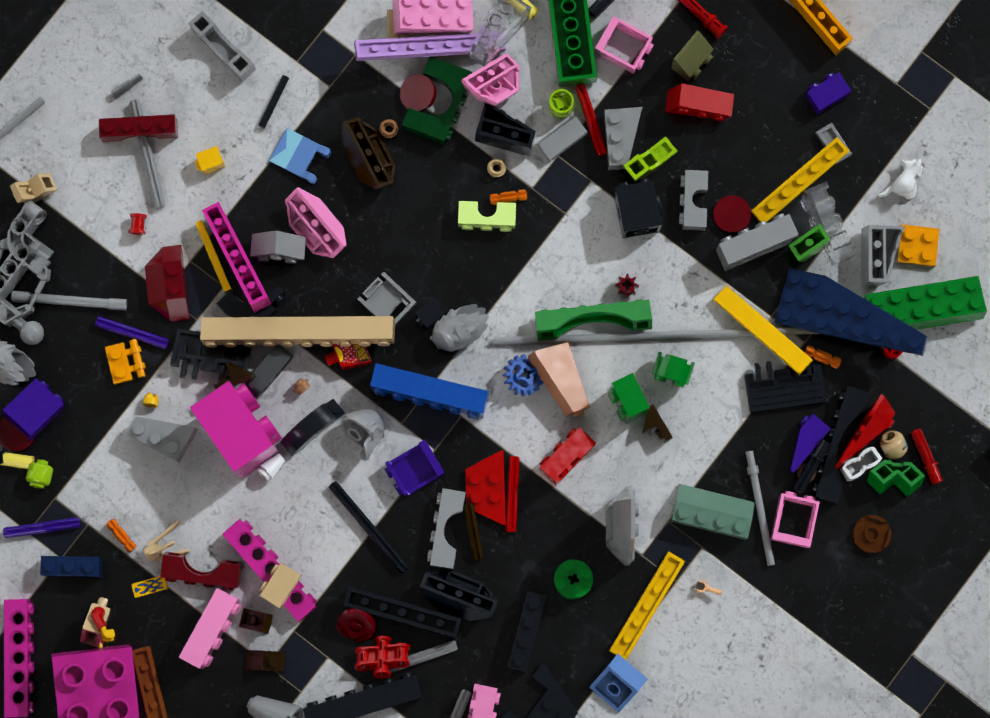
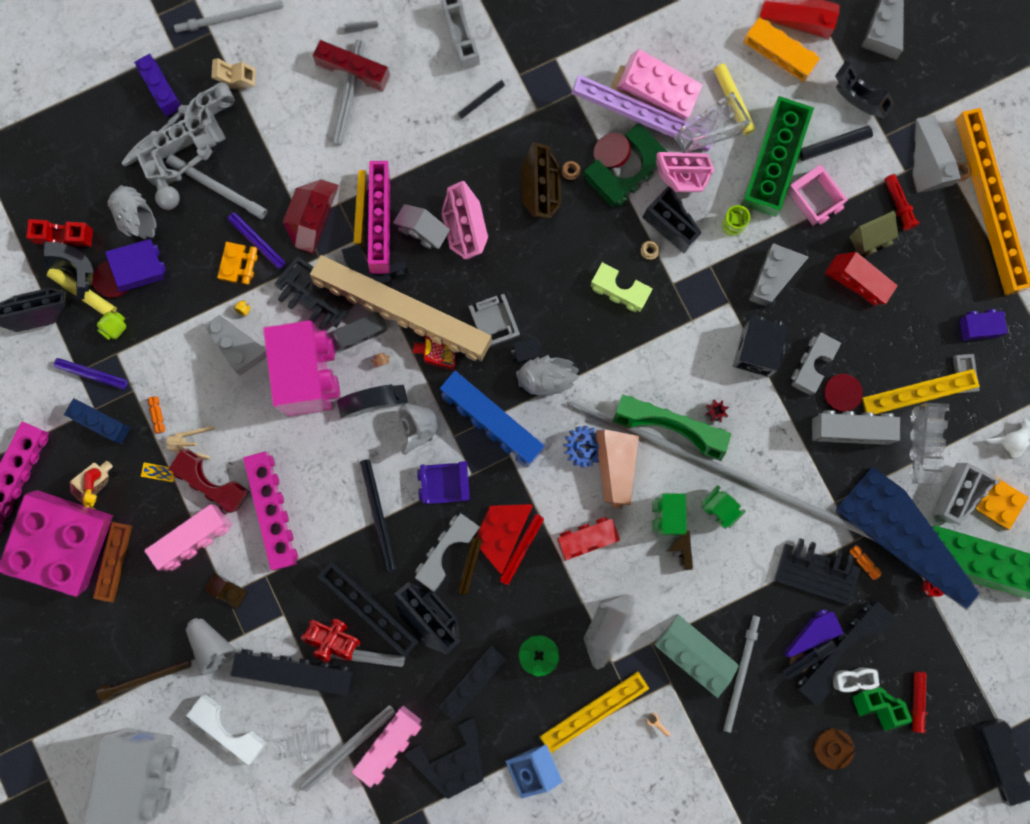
camera: 25 degrees right, 0 degrees up
red bush [128,213,147,235] -> none
yellow brick [194,146,225,175] -> none
dark brown slope [214,362,256,390] -> none
dark brown slope [239,608,273,634] -> none
white cone [257,453,286,481] -> none
tan brick [259,563,302,609] -> none
medium blue flag [269,128,332,184] -> none
dark red tile [337,609,376,642] -> none
orange axle [490,189,527,205] -> none
light grey piece [536,116,588,162] -> none
red axle [575,84,607,156] -> none
lime arch [623,137,677,182] -> none
yellow tile [714,285,813,375] -> none
bright pink window [770,491,820,548] -> none
bright green slope [788,224,831,262] -> none
red wedge [835,394,895,469] -> none
tan head [880,431,908,459] -> none

